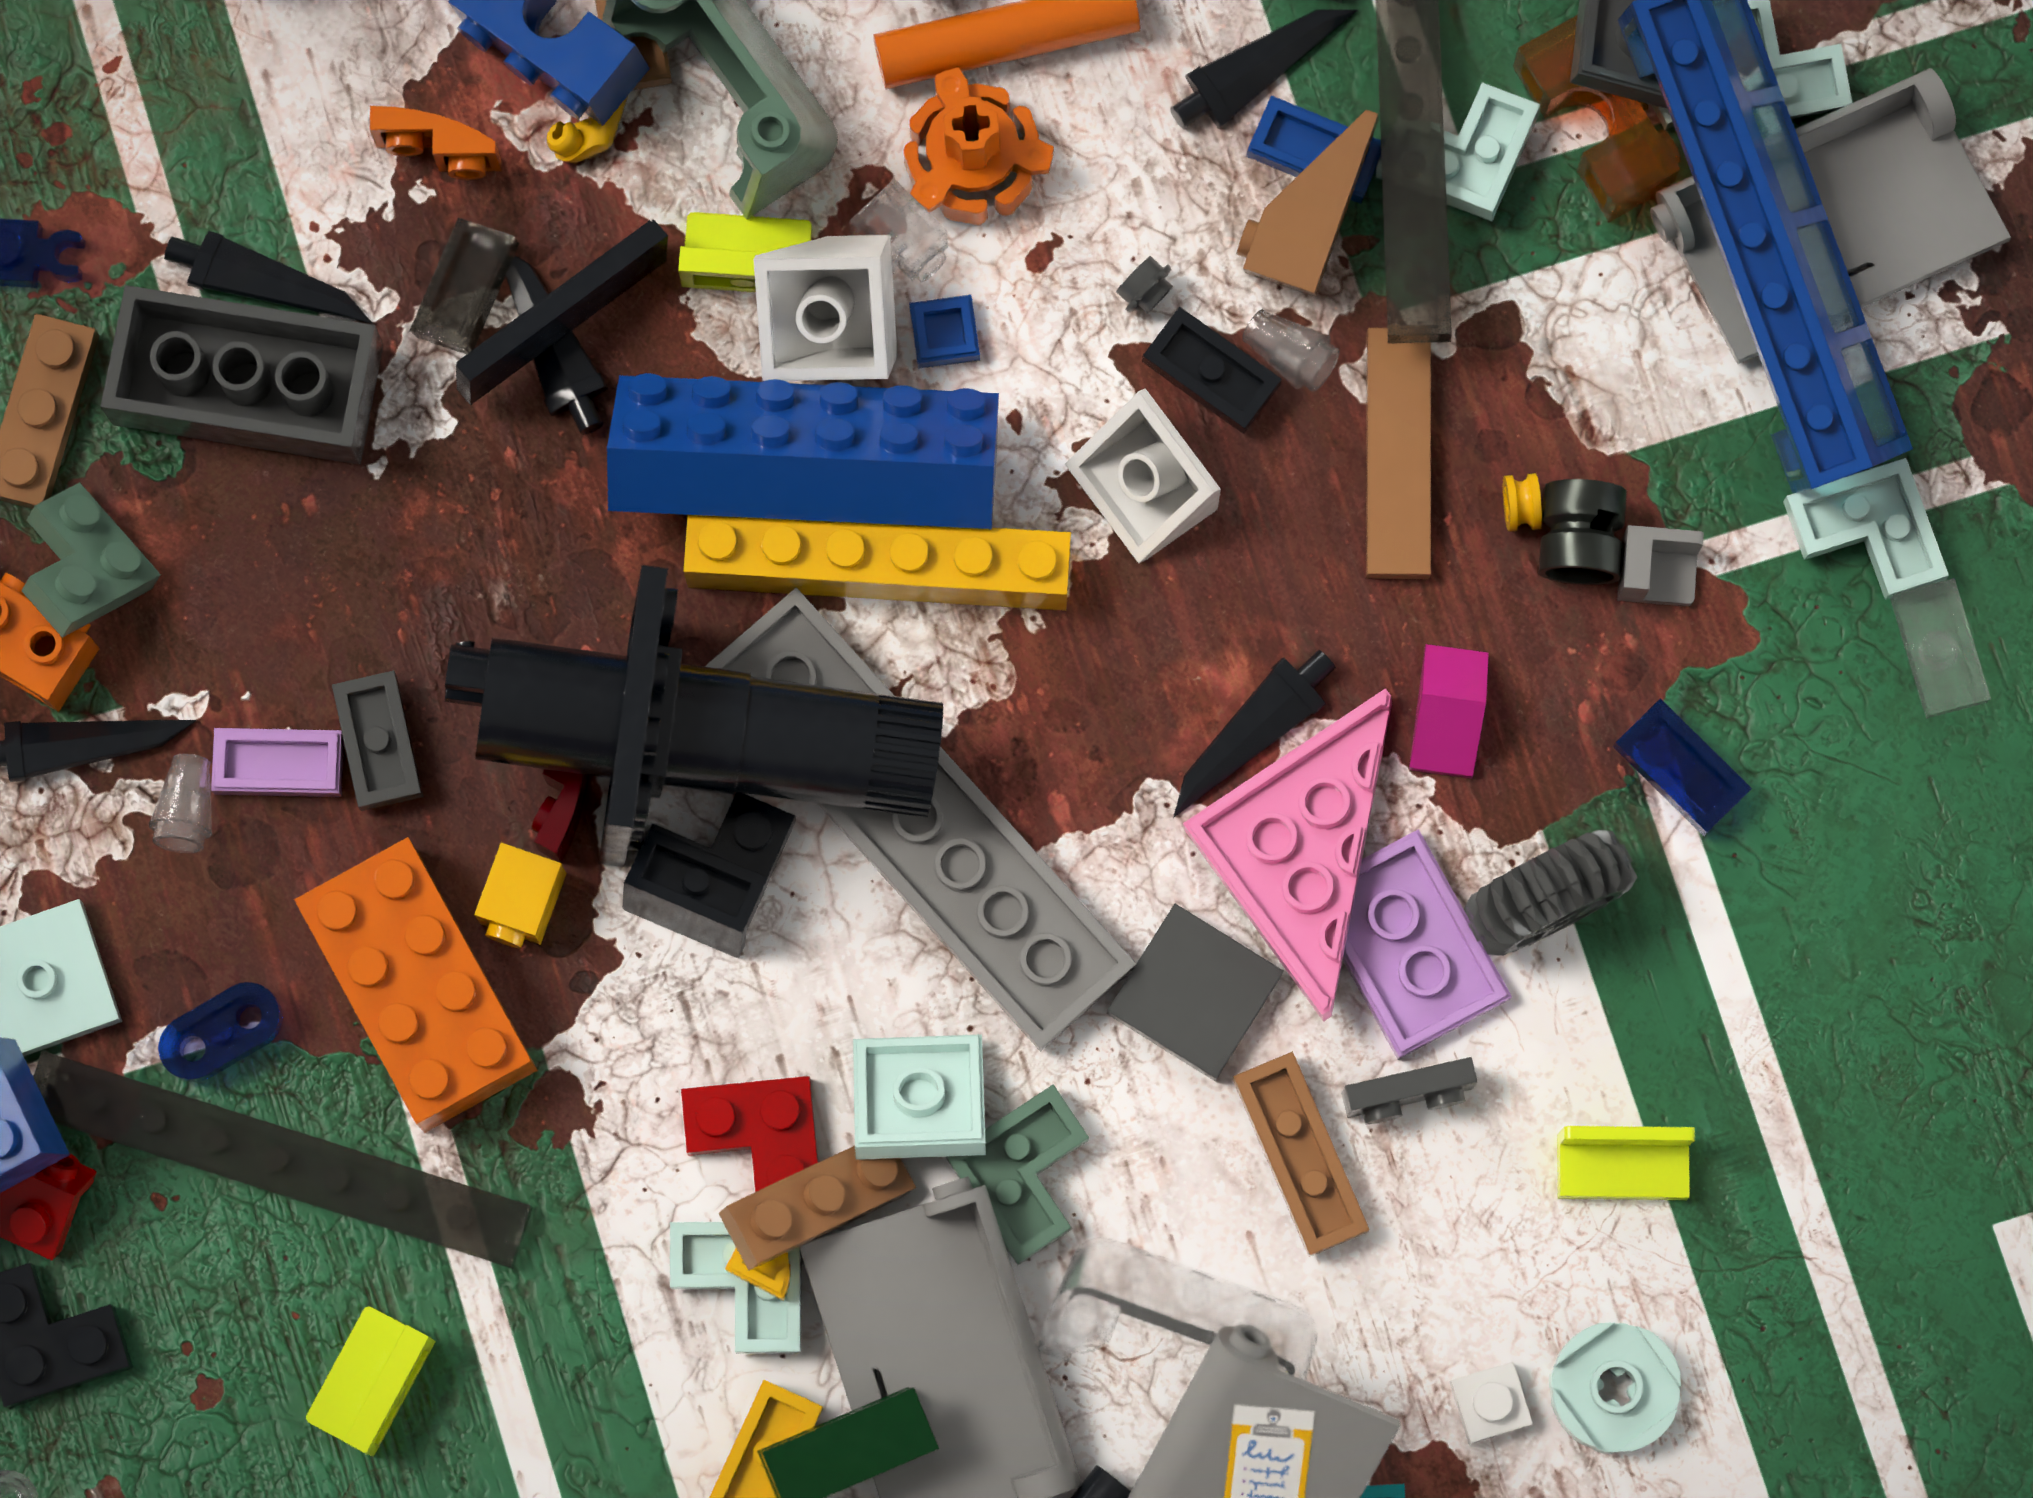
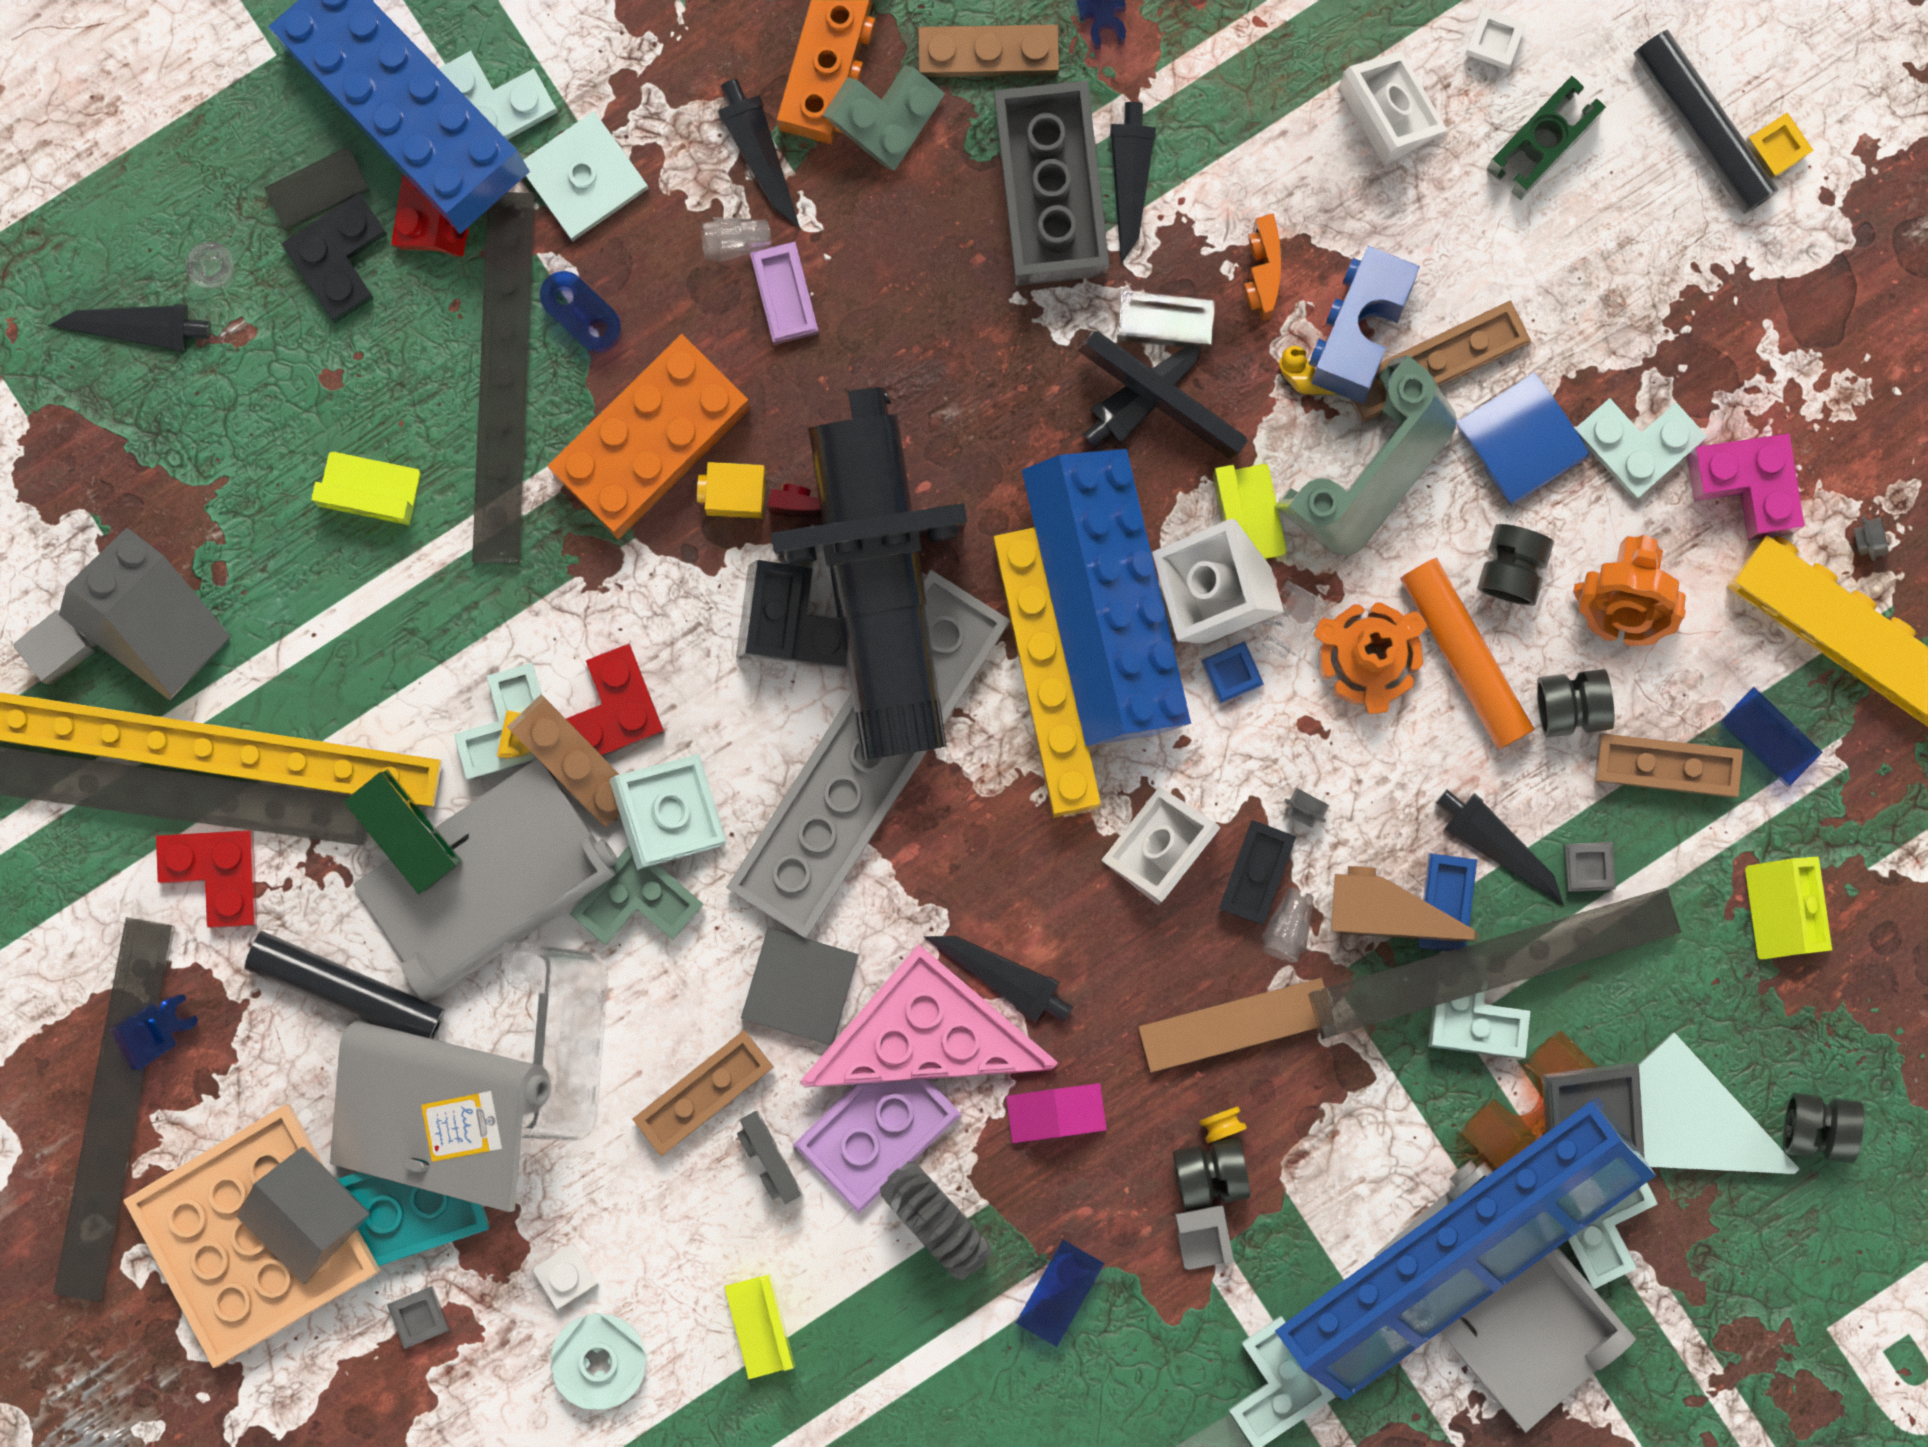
camera: 75 degrees right, 5 degrees up
dark grey plate [332,670,424,811] -> none

